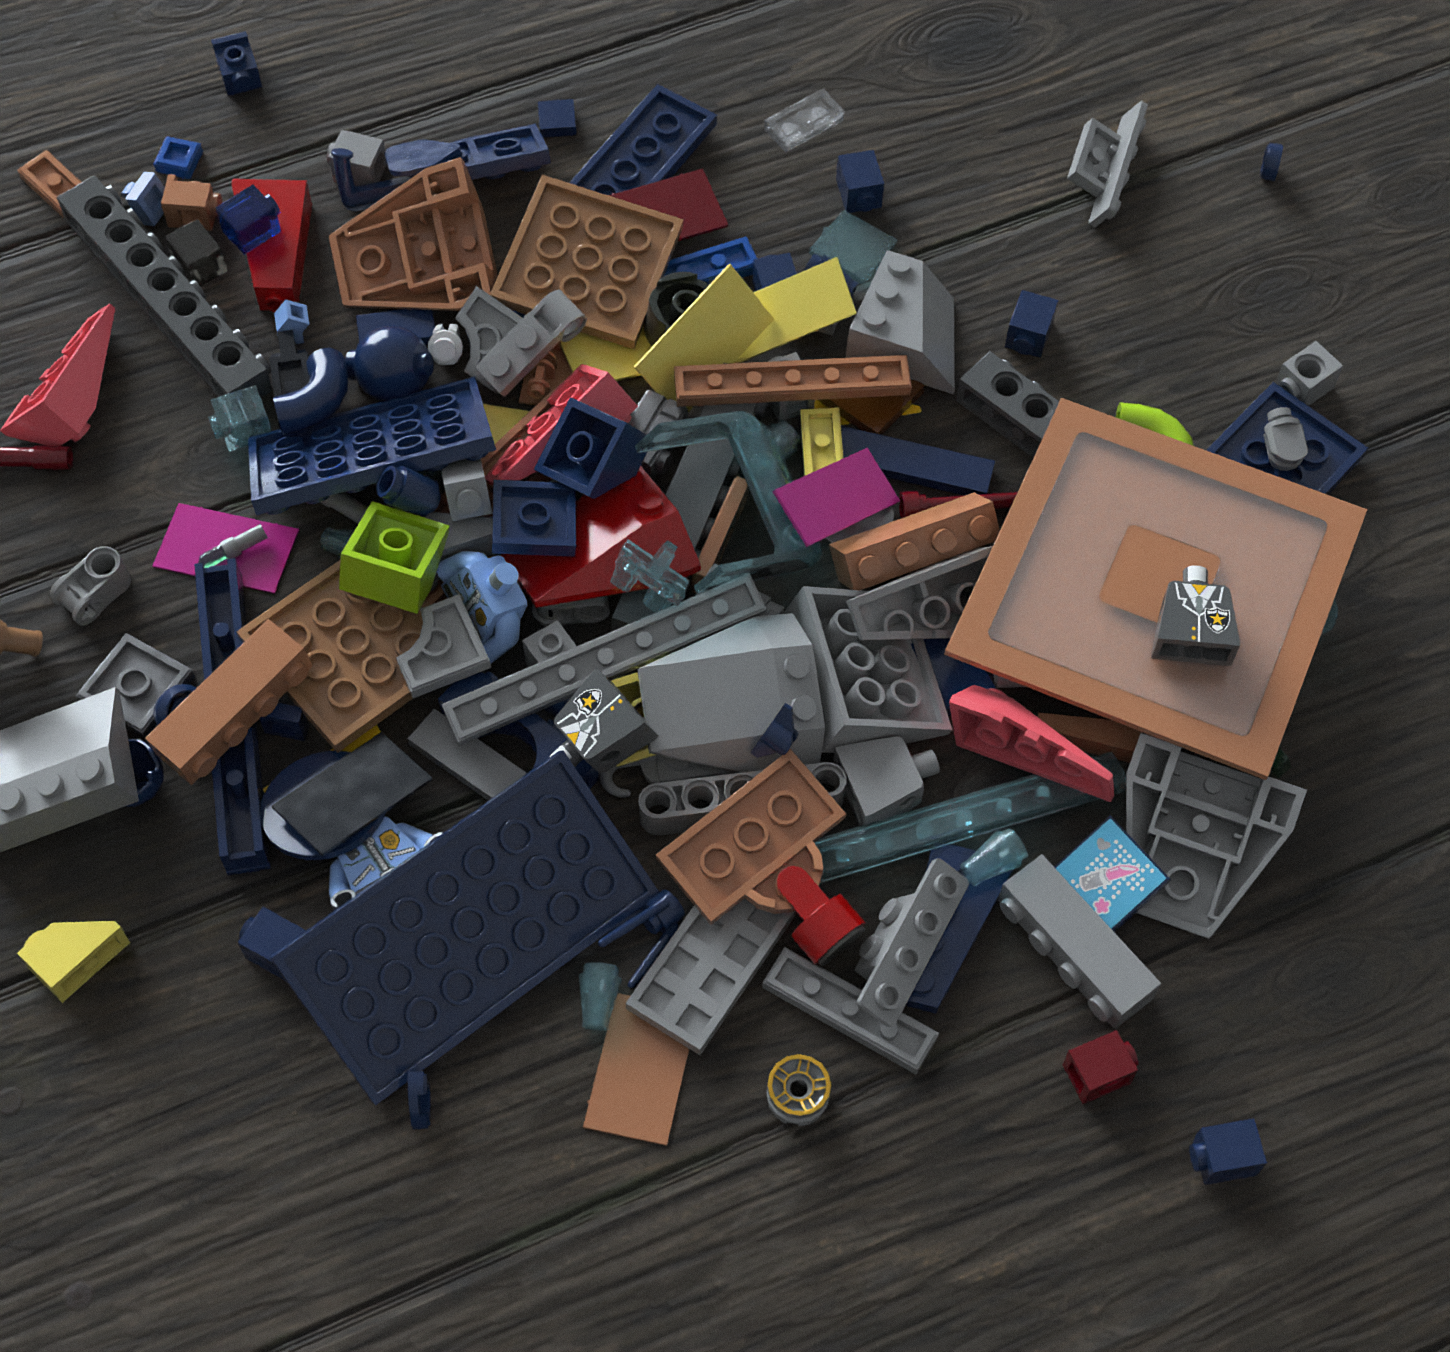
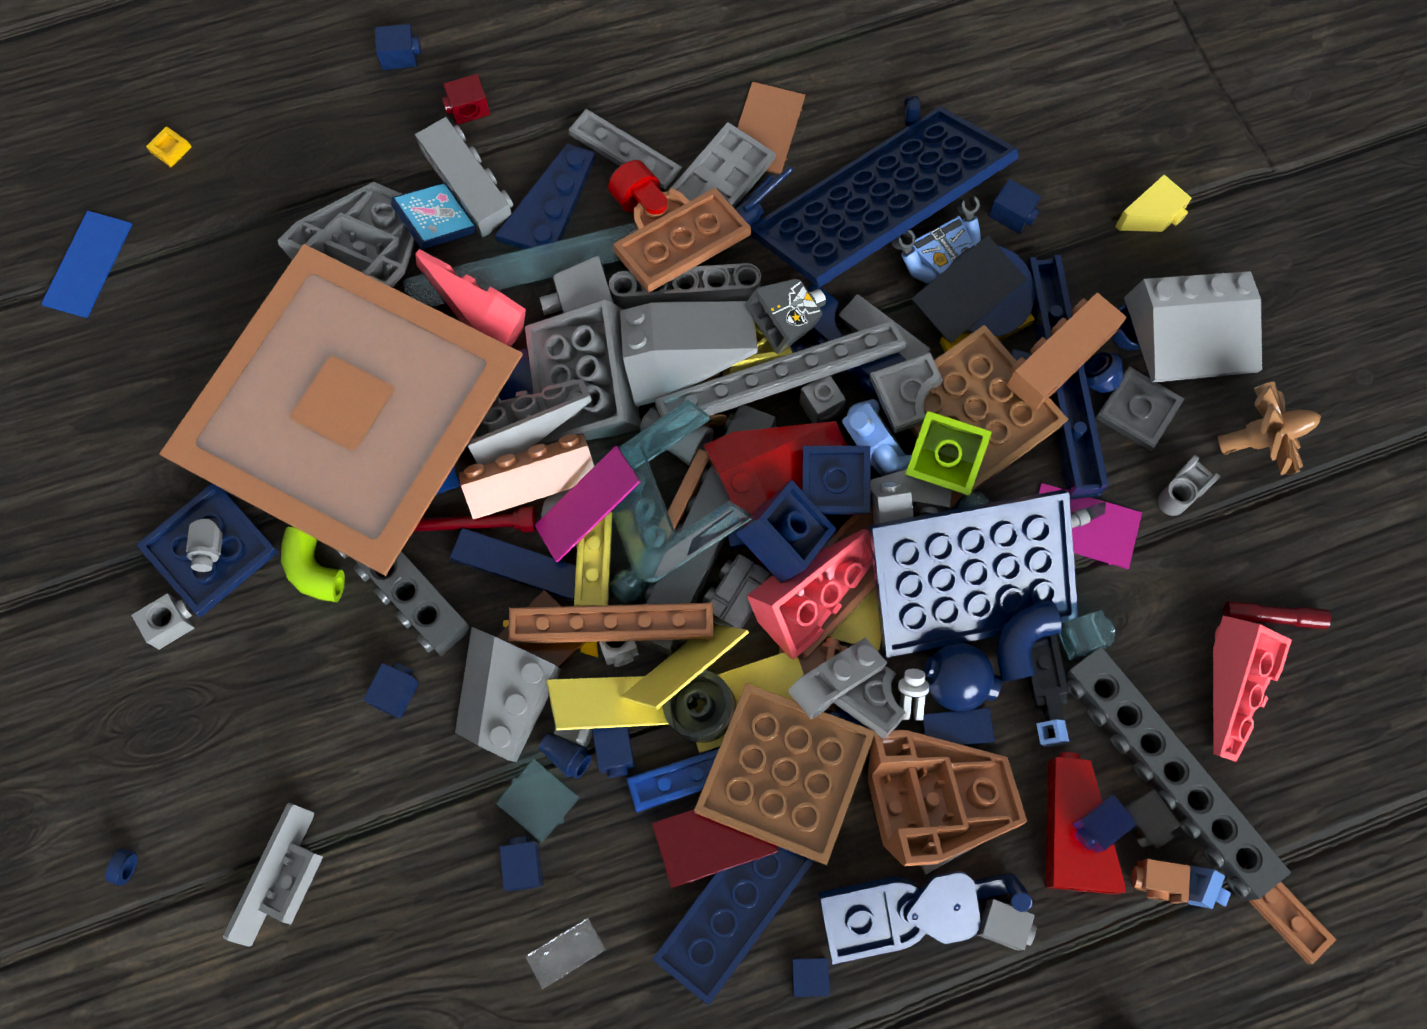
camera: 175 degrees left, 10 degrees up
blue tile [154,136,203,179] -> none
dark blue brick [377,466,441,517] -> none
clear light blue cone [578,963,622,1030] -> none
clear light blue hips [610,539,689,613] -> none
dark blue piece [751,703,799,758] -> none
light grey wheel [767,1054,831,1127] -> none
light grey bracket [854,858,969,1027] -> none
clear light blue cone [961,828,1028,886] -> none
dark grey torso [1151,566,1240,666] -> none

